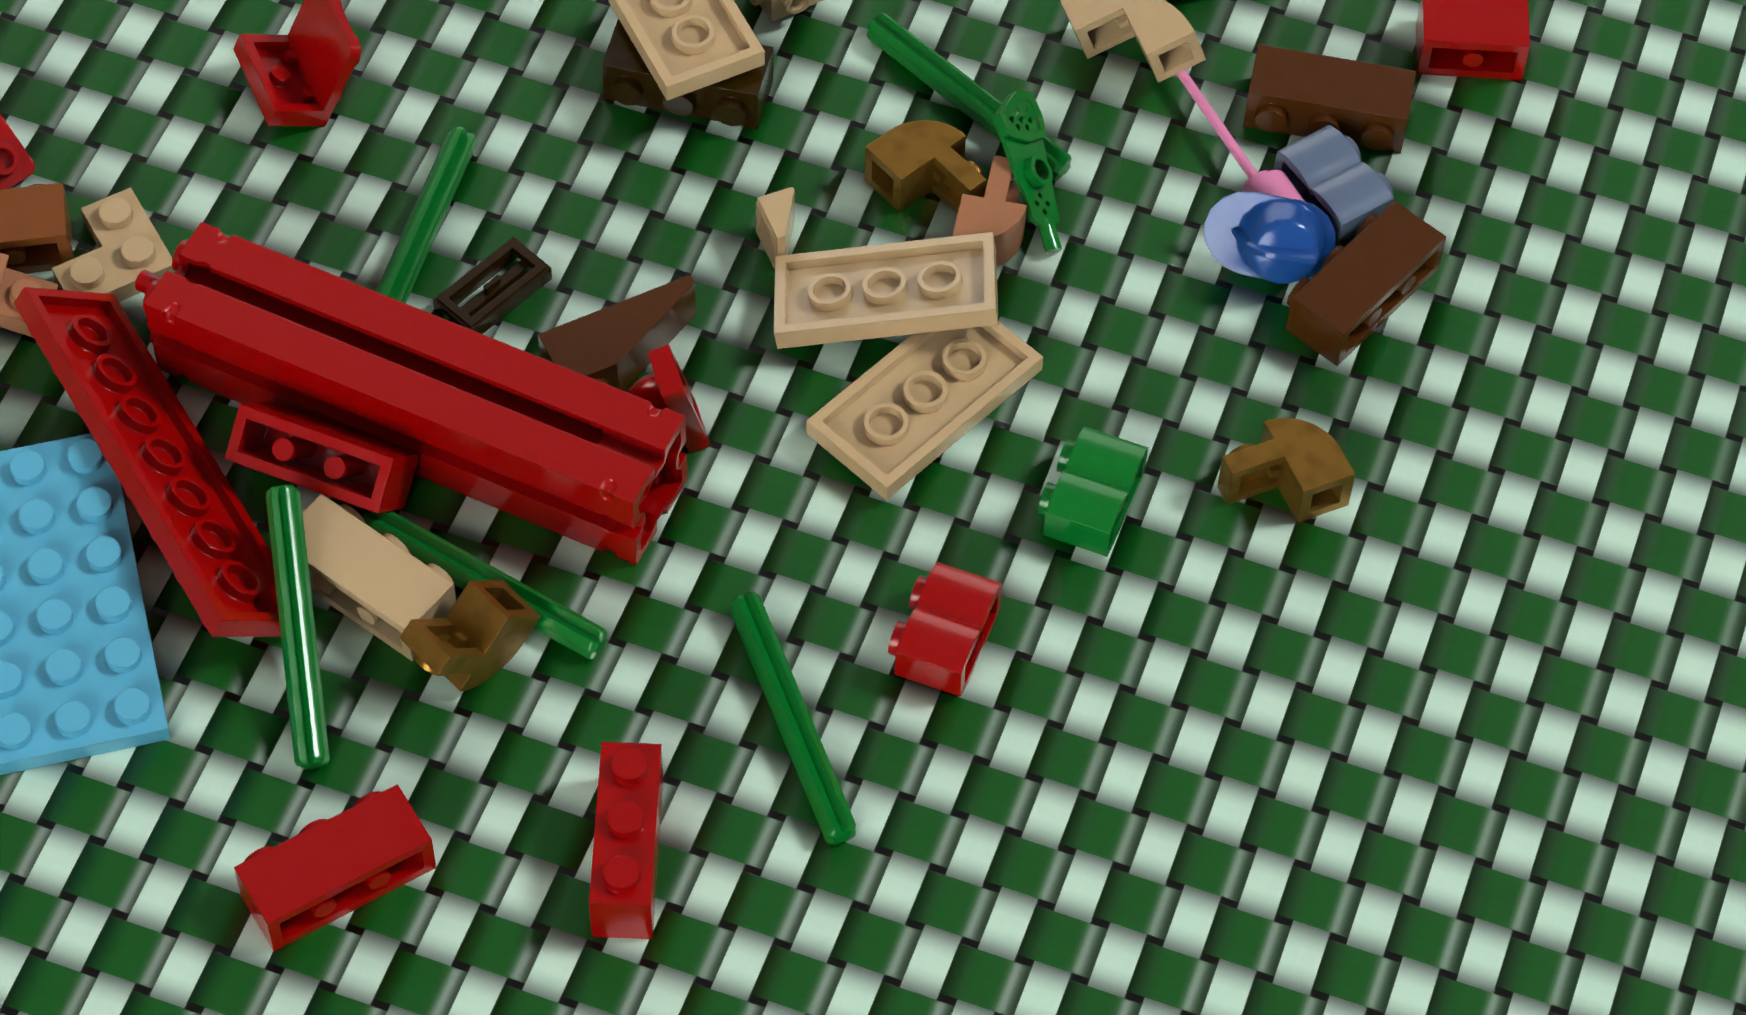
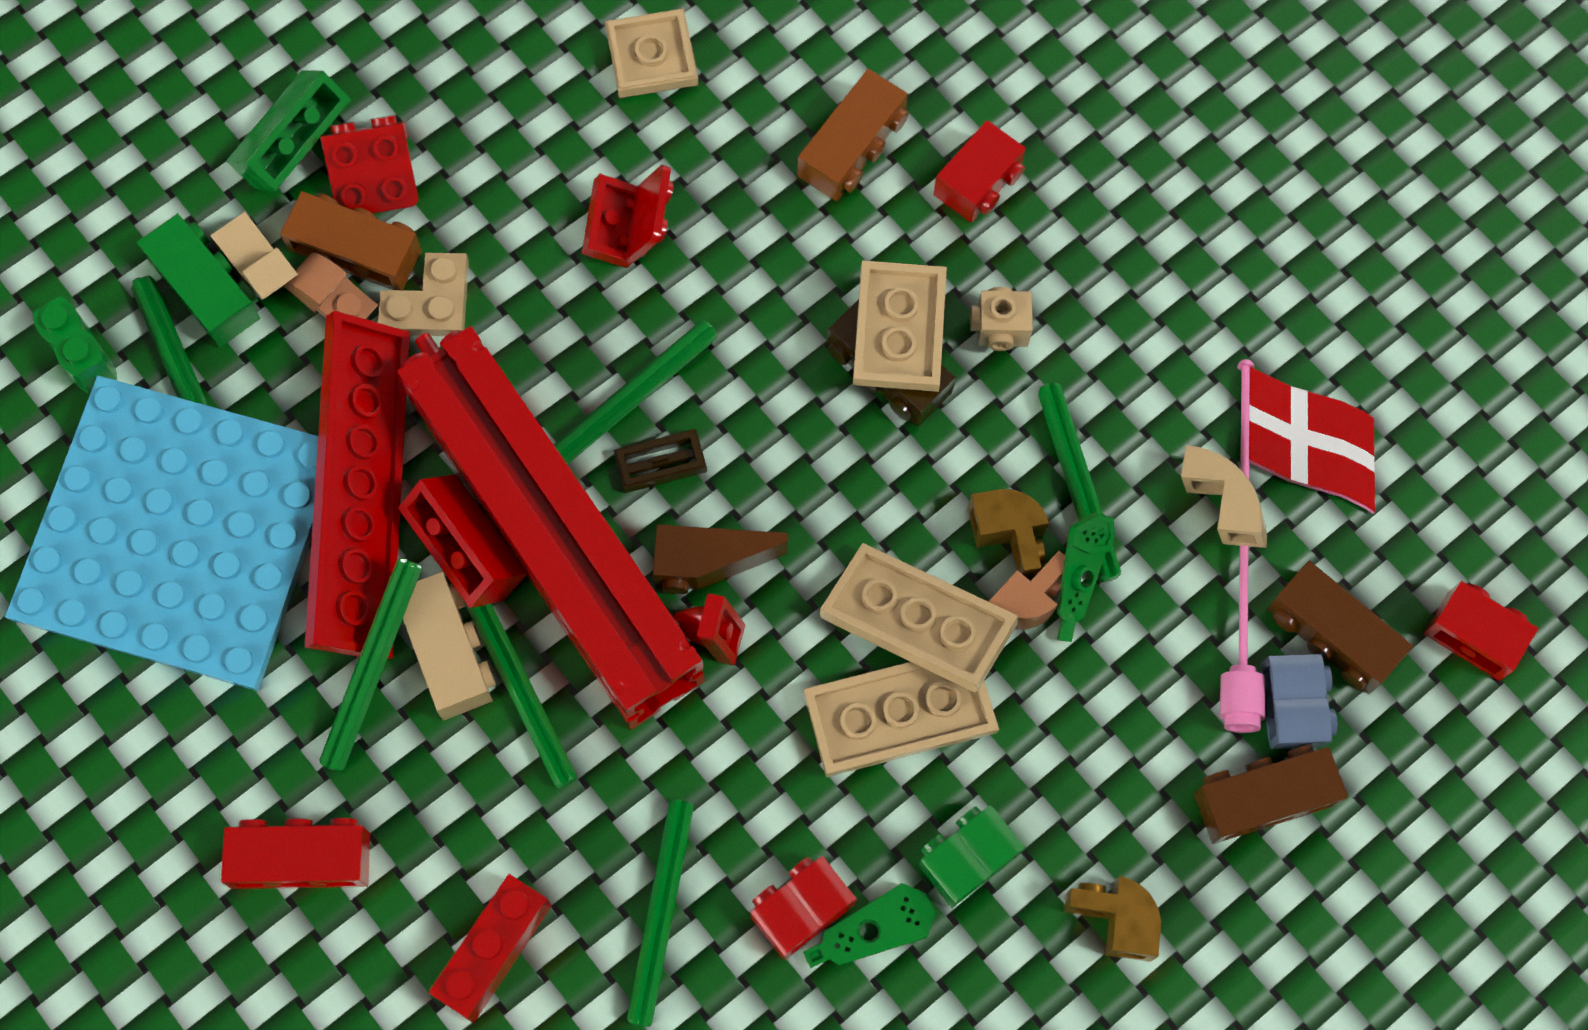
camera: 30 degrees right, 15 degrees up
pearl gold brick [400,580,541,691] -> none
tan slope [756,187,795,268] -> none
blue piece [1204,191,1335,284] -> none
none -> green piece [803,883,935,968]

